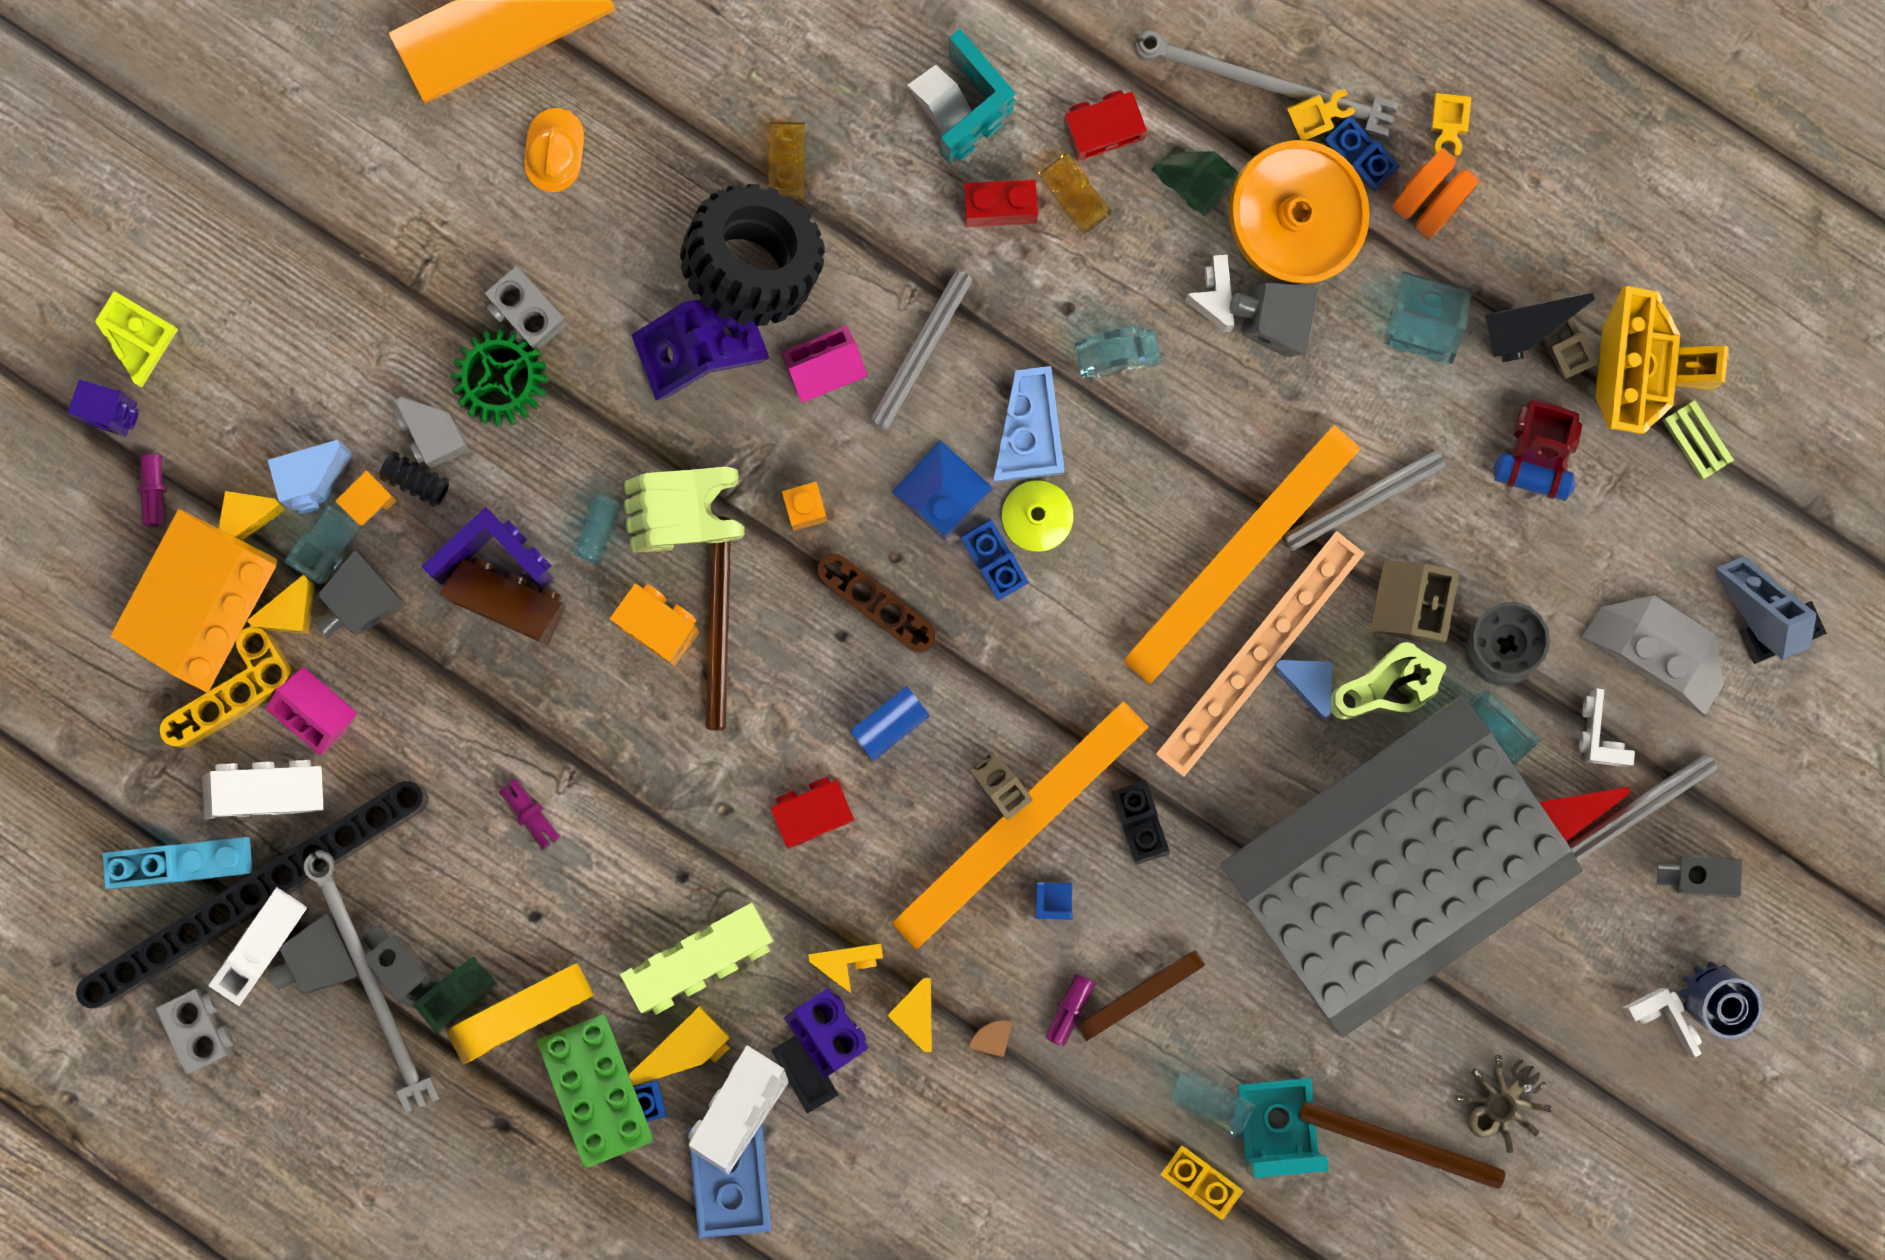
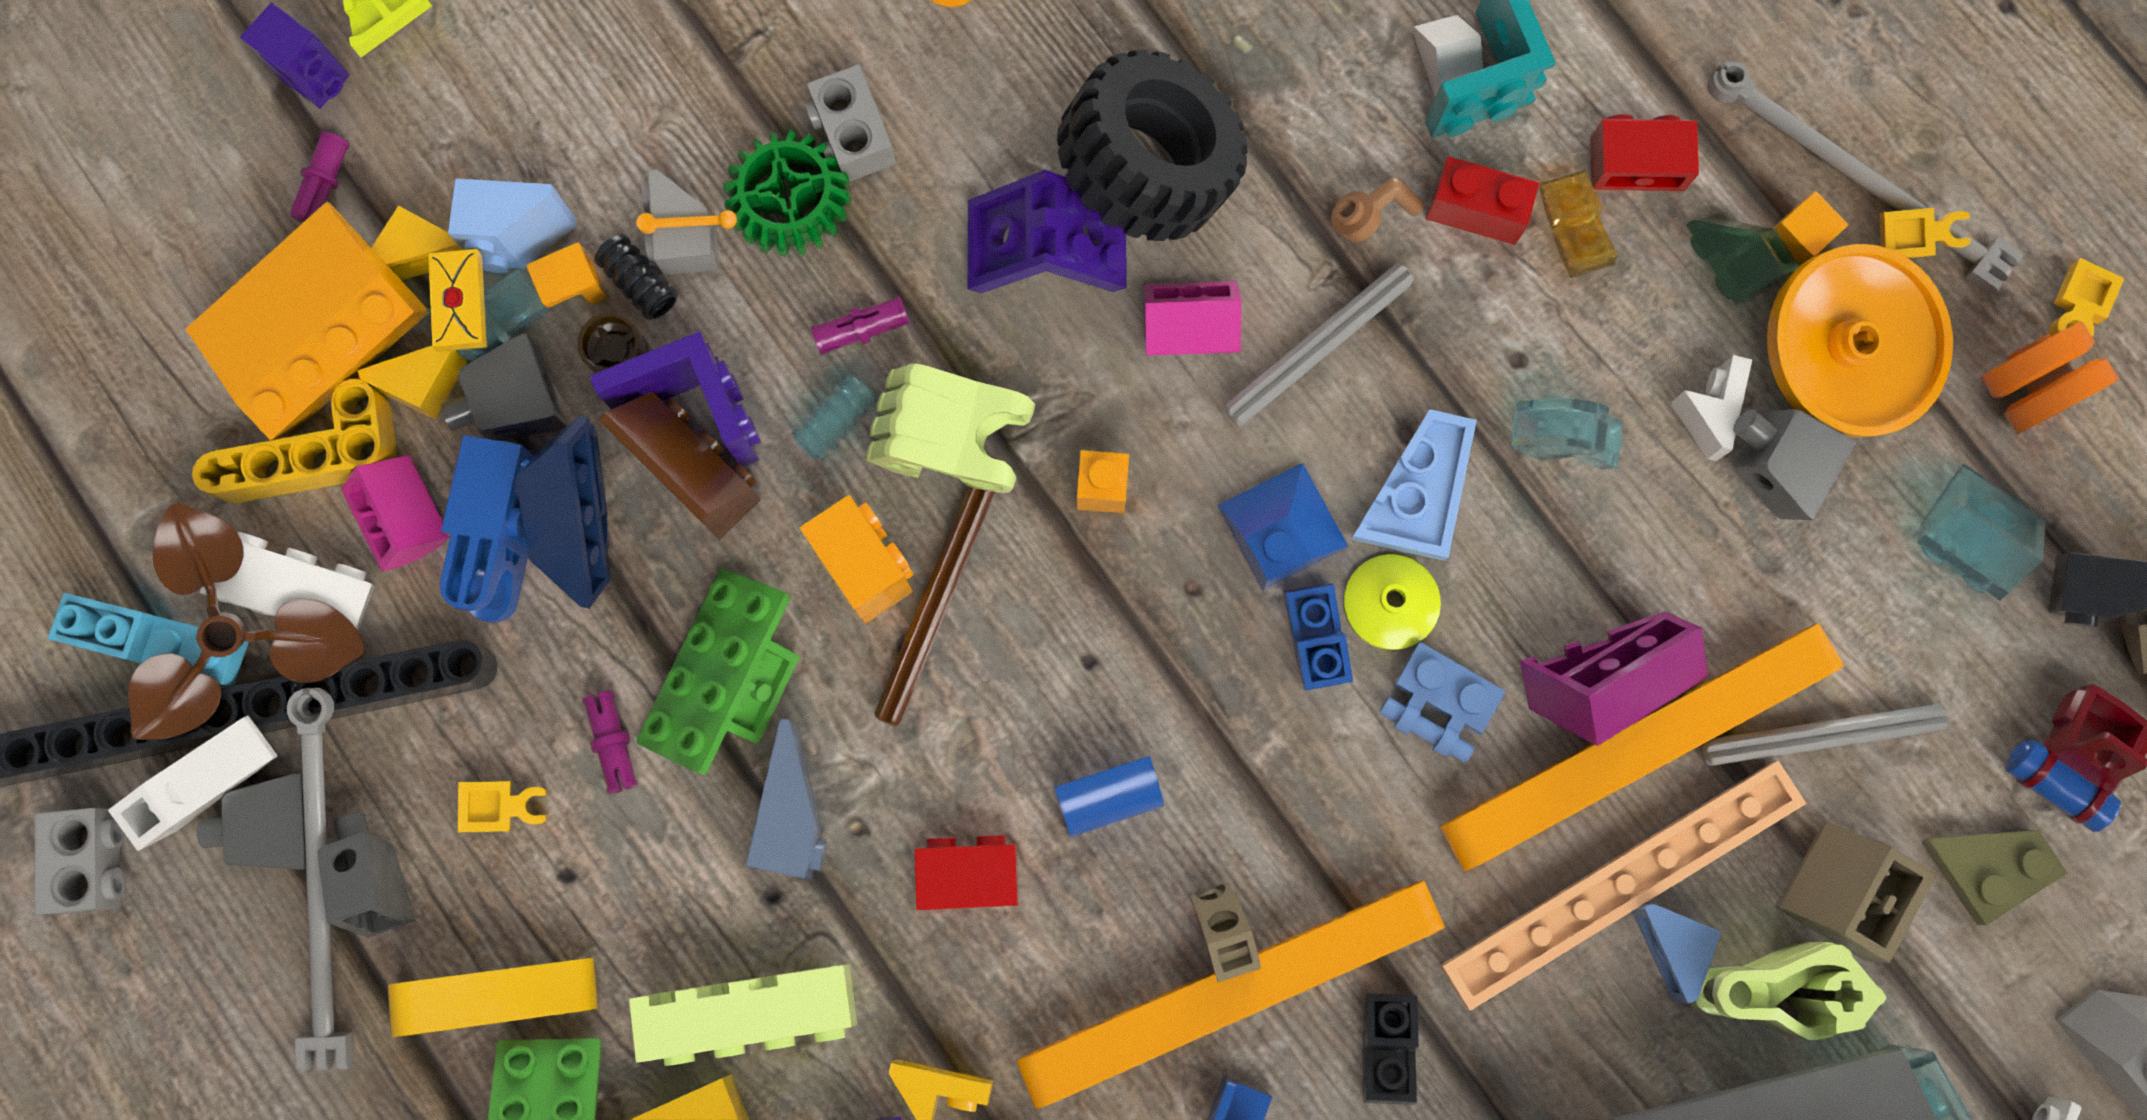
camera: 25 degrees right, 5 degrees down
clear green slope [413,956,498,1033] -> none
clear yellow slope [768,122,805,199] -> none
reddish brown beam [817,554,935,653] -> none
blue slope [1321,116,1401,191] -> none
dark grey wheel [1466,602,1550,686] -> none
none -> reddish brown plant [128,503,365,740]
none -> yellow tile [428,249,487,352]
none -> blue brick [440,435,535,623]
none -> yellow plate [458,781,547,832]
none -> dark blue wedge [514,416,610,609]
none -> dark brown wheel [578,312,652,374]
none -> light orange hinge [636,210,737,234]
none -> bright green bracket [636,569,800,775]
none -> sand blue slope [746,718,827,879]
none -> magenta pin [810,296,910,356]
none -> medium nougat plate [1331,177,1424,242]
none -> medium blue plate [1379,642,1506,763]
none -> magenta wedge [1520,611,1708,746]
none -> light orange piece [1765,191,1849,268]
none -> olive wing [1922,830,2068,925]

